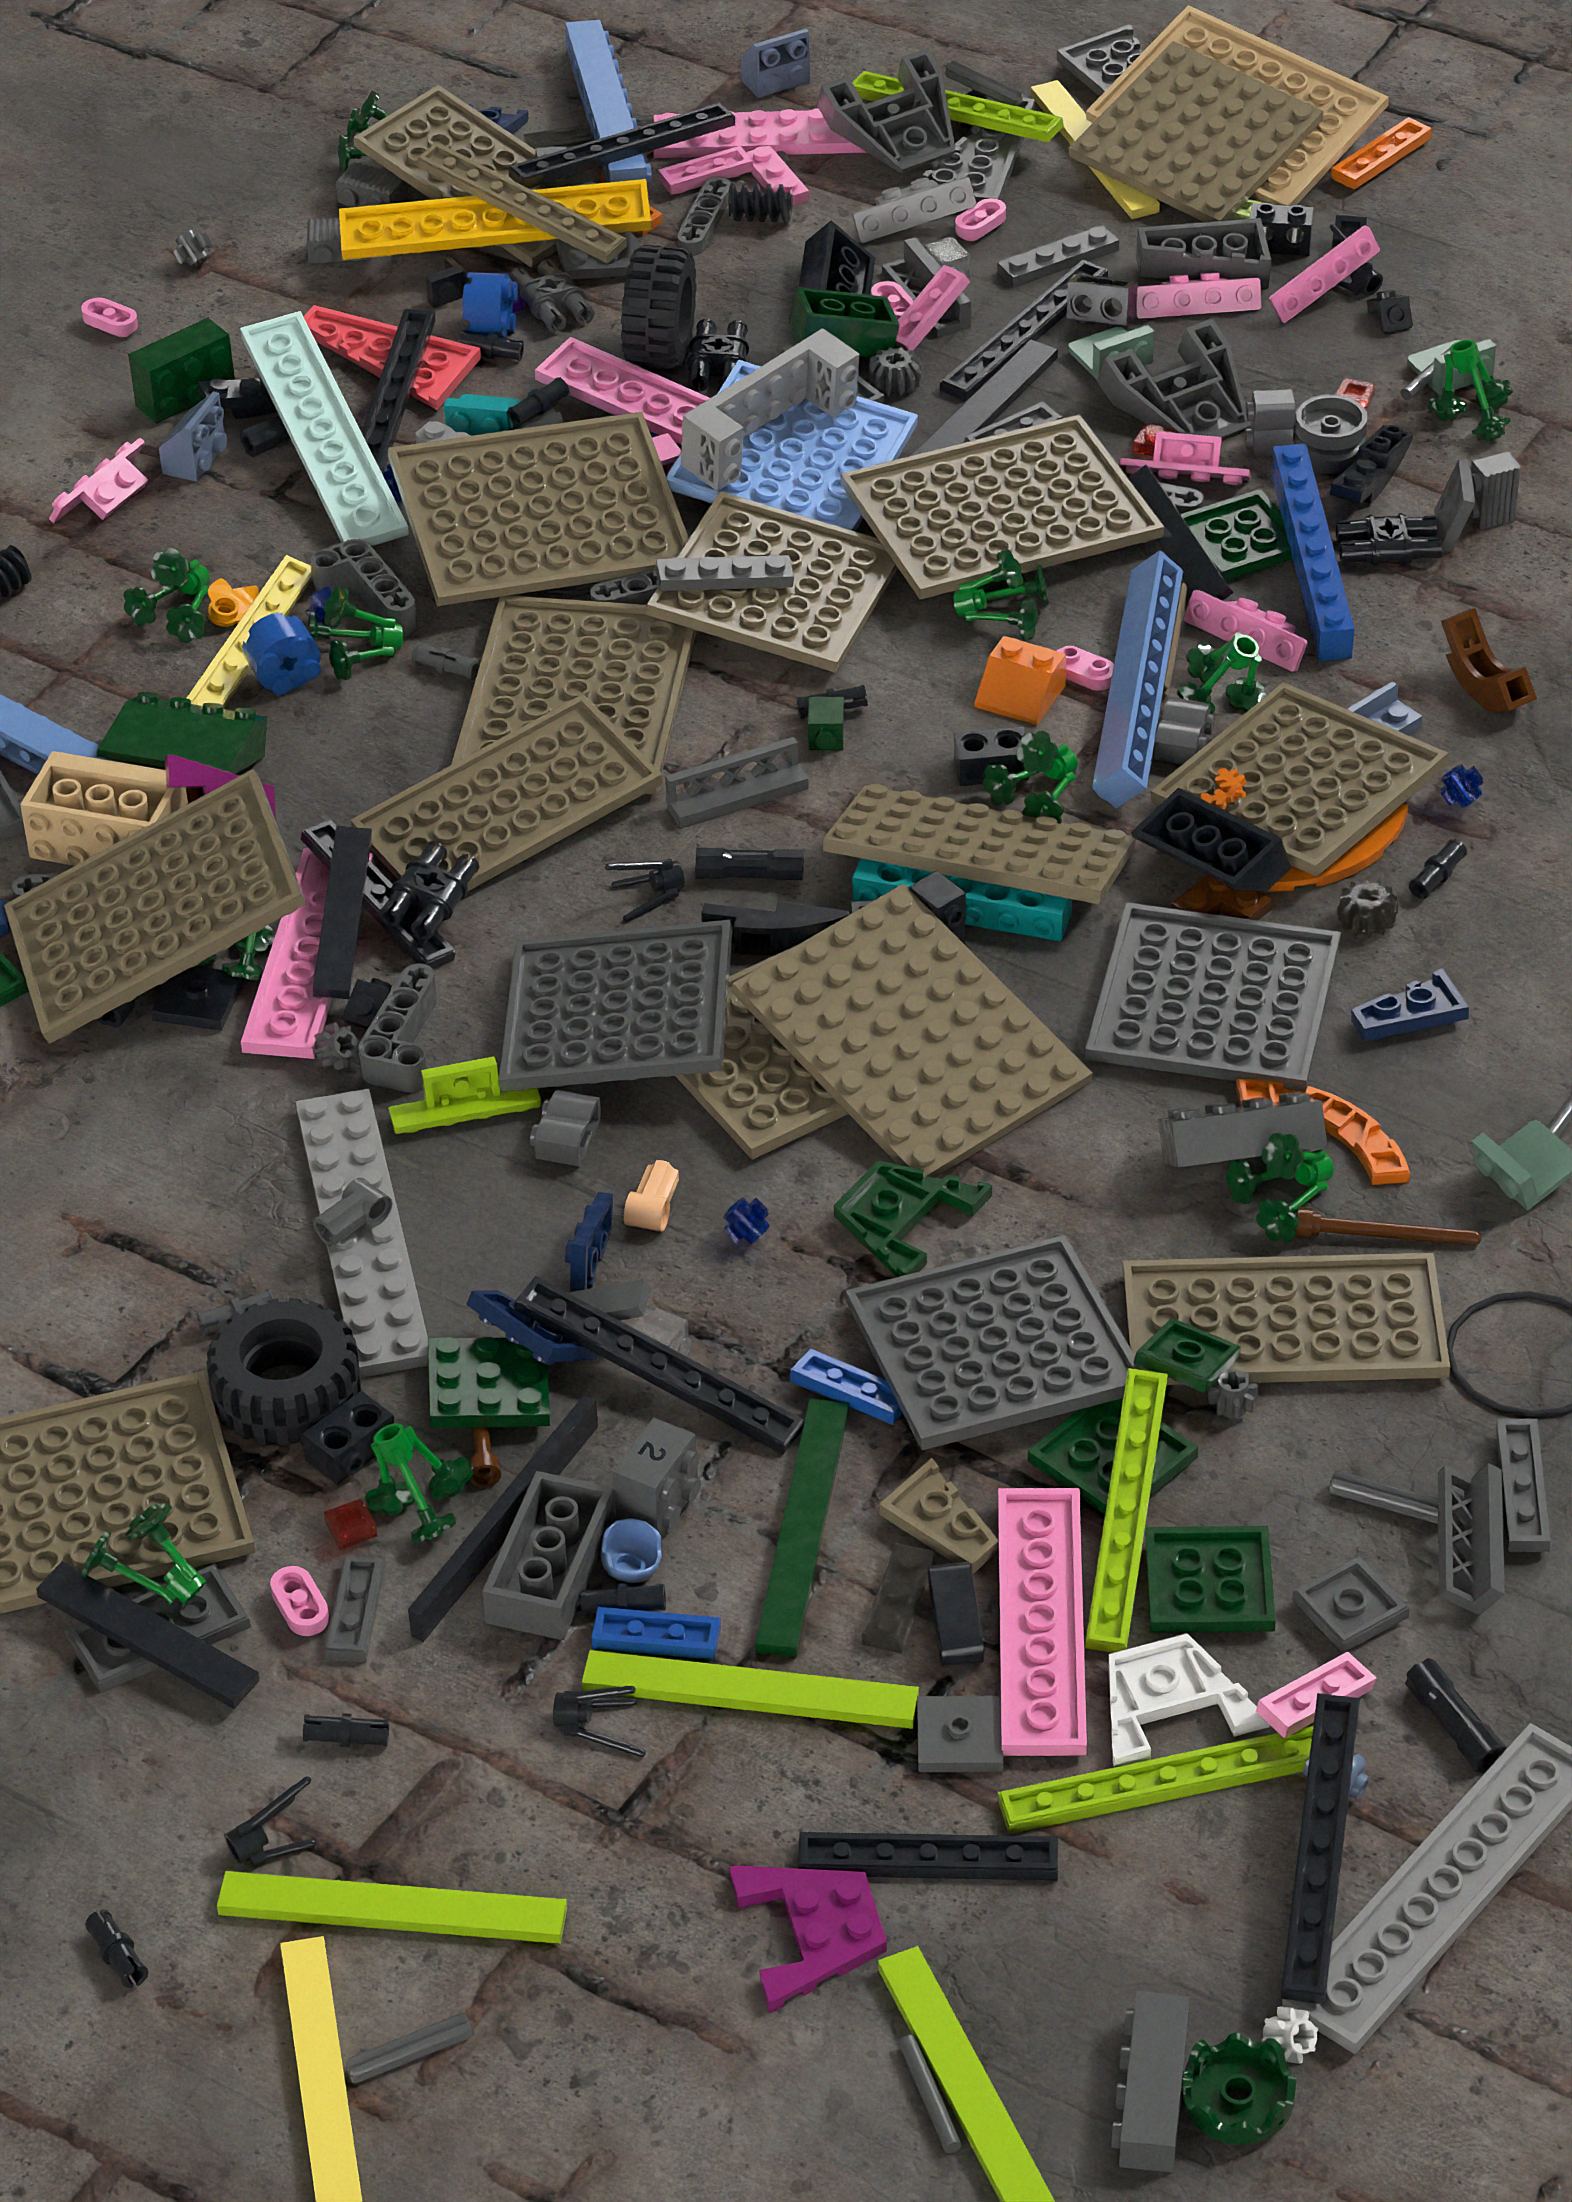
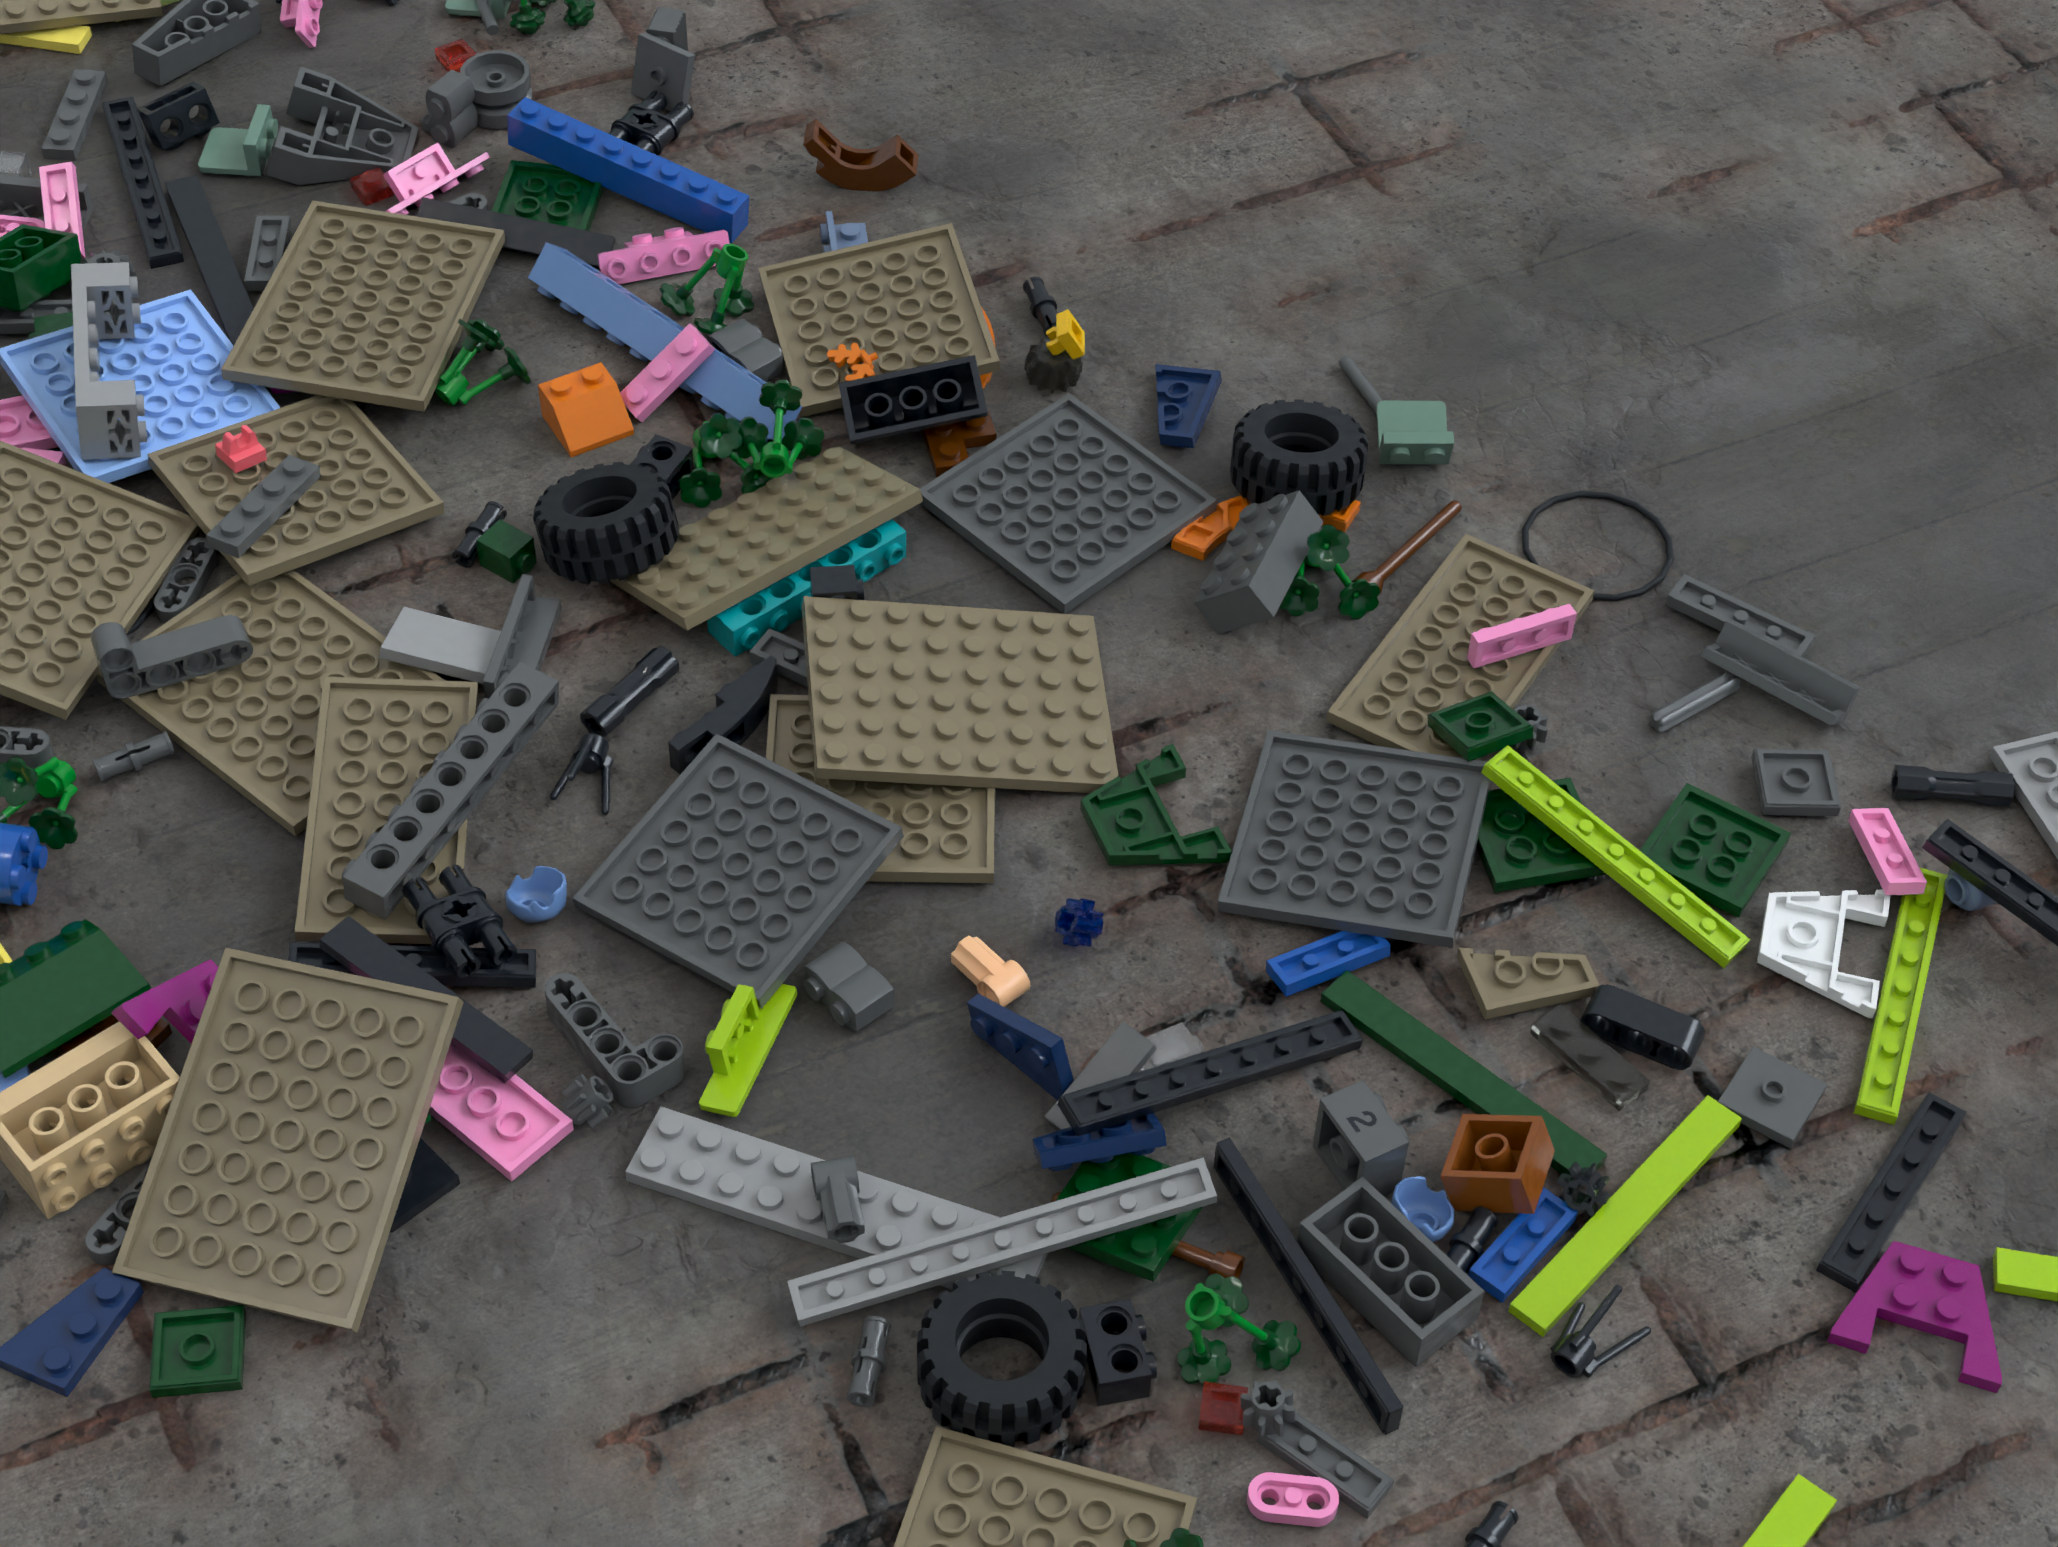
camera: 60 degrees left, 5 degrees up
black bracket [341,978,392,1029] -> none
bright pink plate [998,1488,1087,1756] -> none
bright pink plate [1057,646,1114,691] -> none
bright pink bracket [1136,273,1261,319] -> none
black slope [1330,425,1413,504] -> none
clear blue gear [1440,764,1484,808] -> none
none -> dark grey beam [91,615,253,699]
none -> coral tile [215,425,267,473]
none -> dark grey brick [342,661,559,920]
none -> light grey tile [380,607,501,684]
none -> medium blue hair [505,866,567,923]
none -> black tyre [533,462,679,584]
none -> bright pink plate [620,323,715,422]
none -> dark green plant [732,380,825,478]
none -> light grey plate [787,1157,1217,1327]
none -> yellow tile [1046,309,1085,360]
none -> black tyre [1230,399,1368,516]
none -> dark grey gear [1241,1379,1296,1438]
none -> dark orange brick [1440,1114,1555,1214]
none -> bright pink plate [1467,604,1577,668]
none -> black gear [1557,1161,1611,1216]

